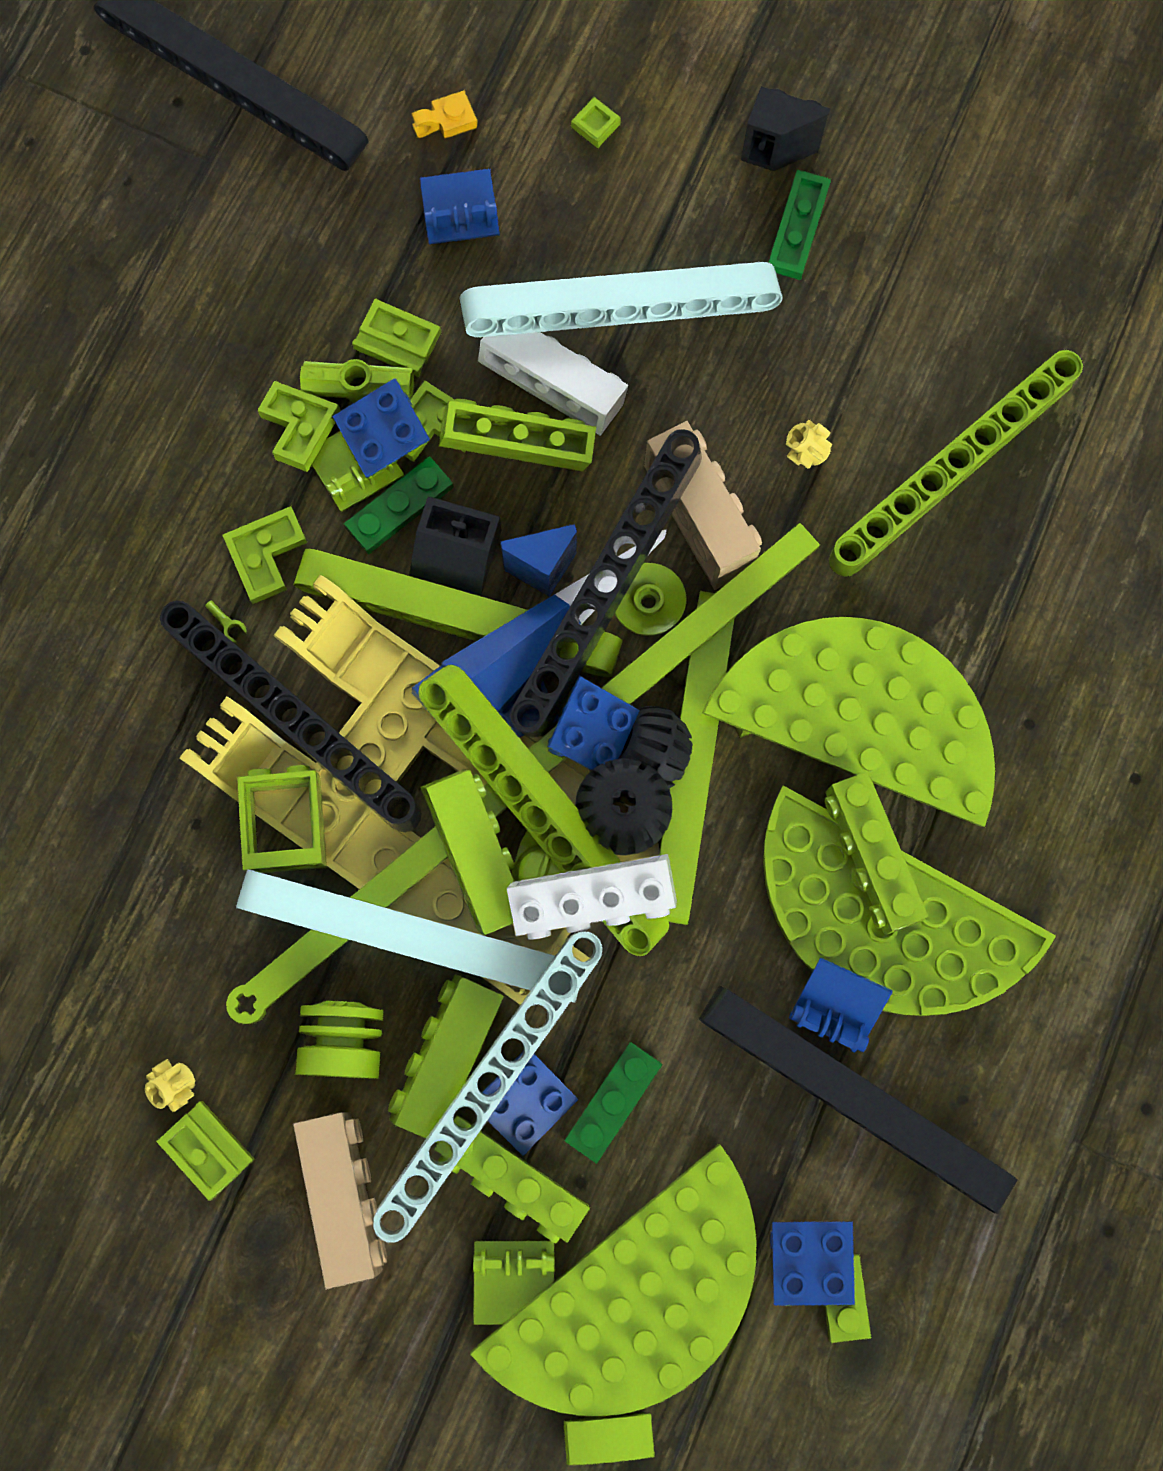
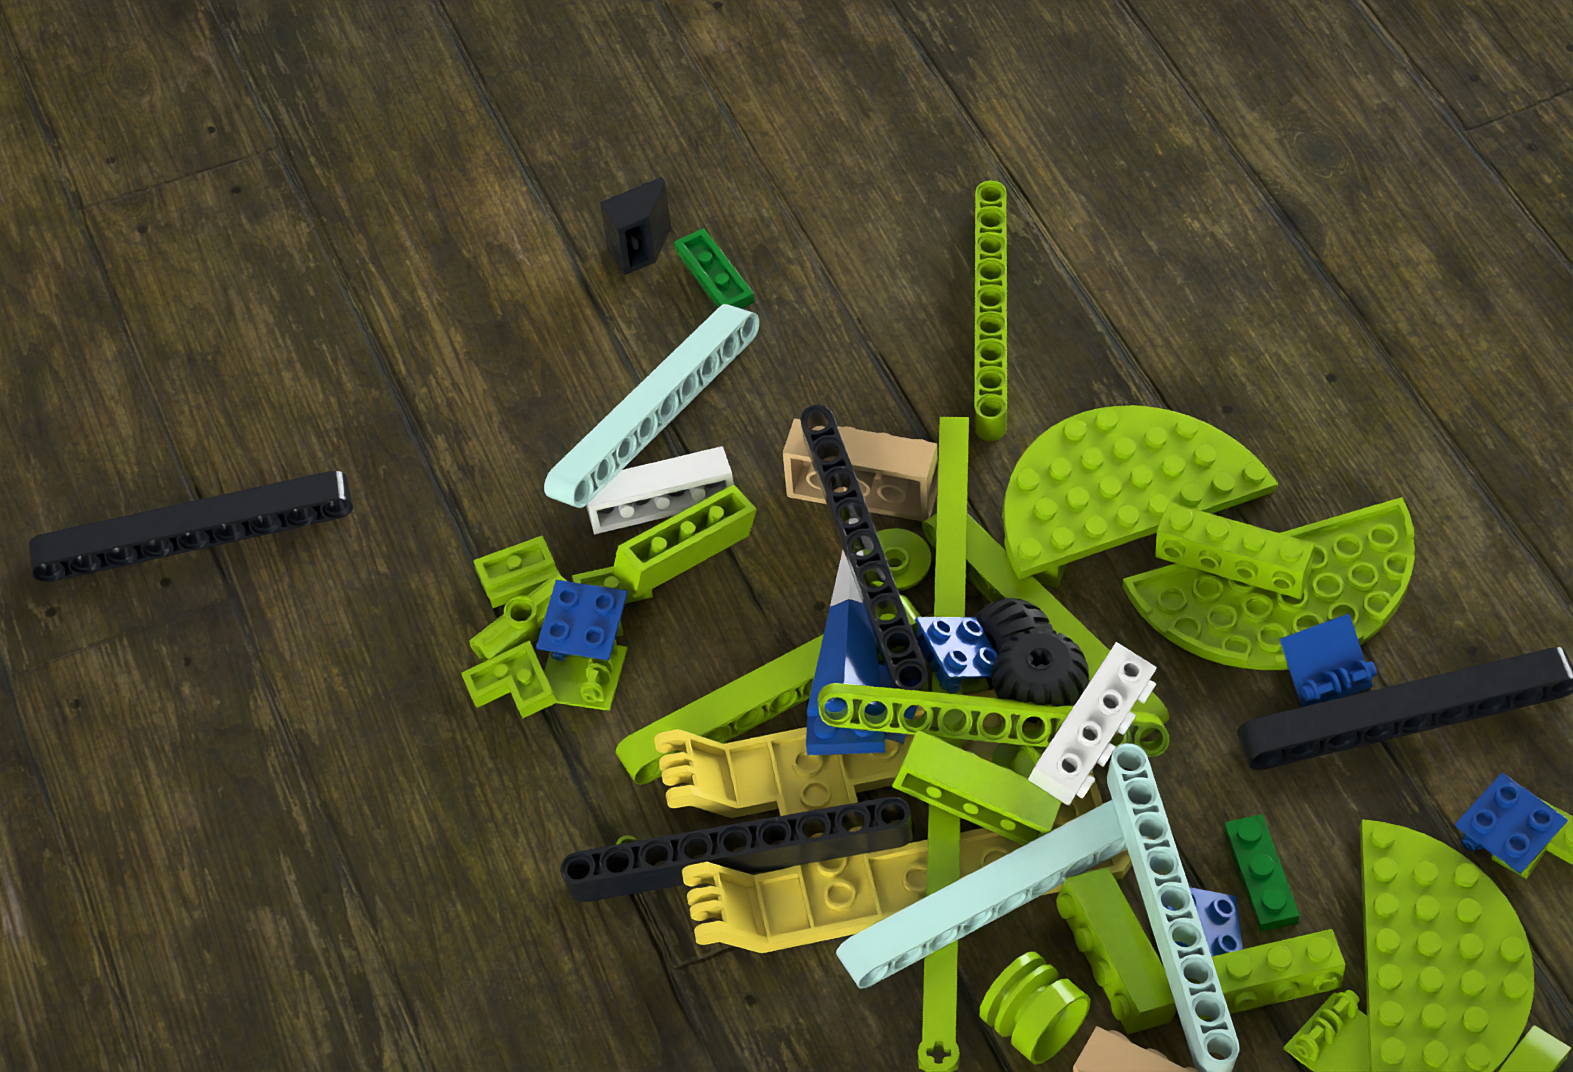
camera: 40 degrees left, 25 degrees down
lime plate [223,506,307,604] -> none
lime window [237,765,326,873] -> none
green plate [344,456,454,555] -> none
black slope [409,496,502,596] -> none
yellow plate [412,90,477,139] -> none
blue hinge [420,169,500,244] -> none
blue slope [501,524,577,597] -> none
lime tile [571,97,621,148] -> none
light yellow gear [786,420,832,469] -> none

